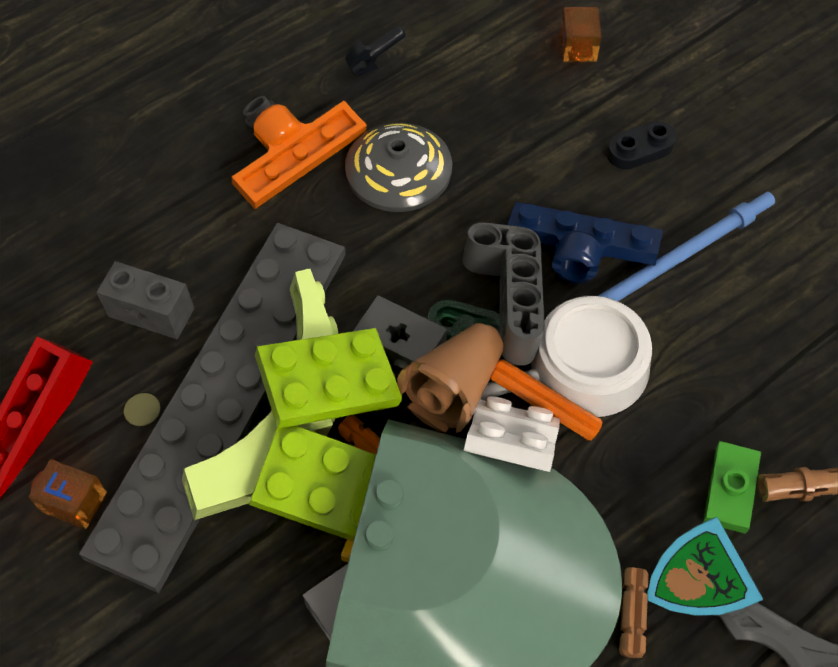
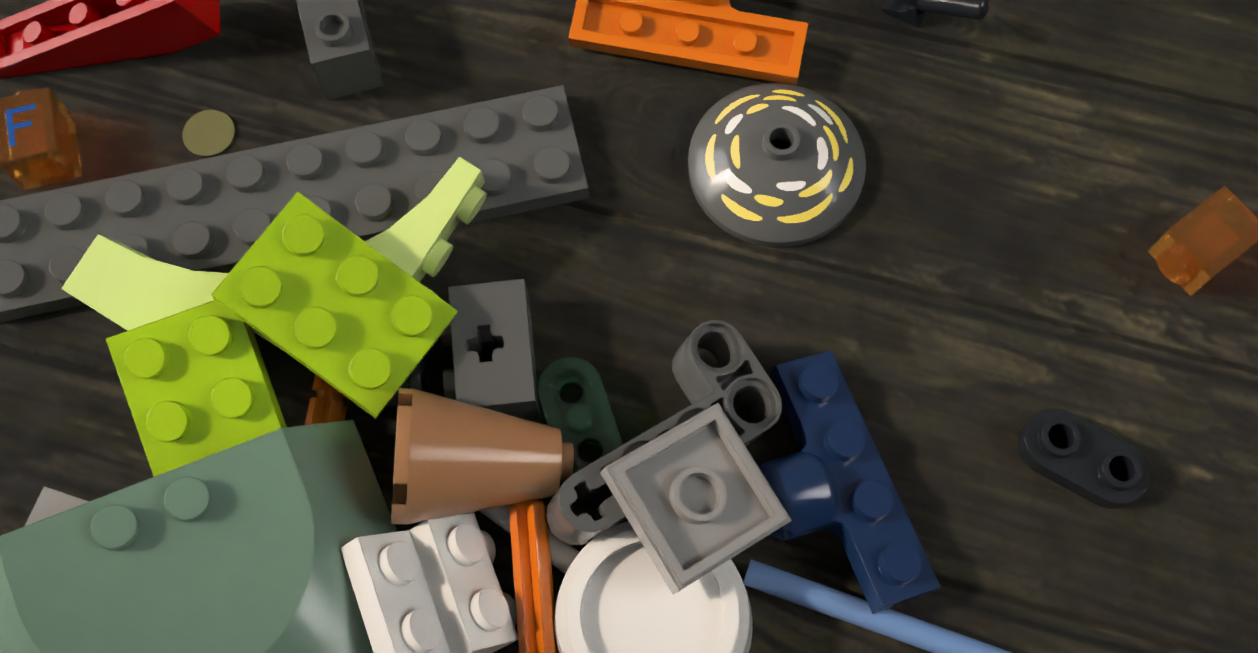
camera: 55 degrees right, 10 degrees up
none -> light grey tile [600,403,792,595]

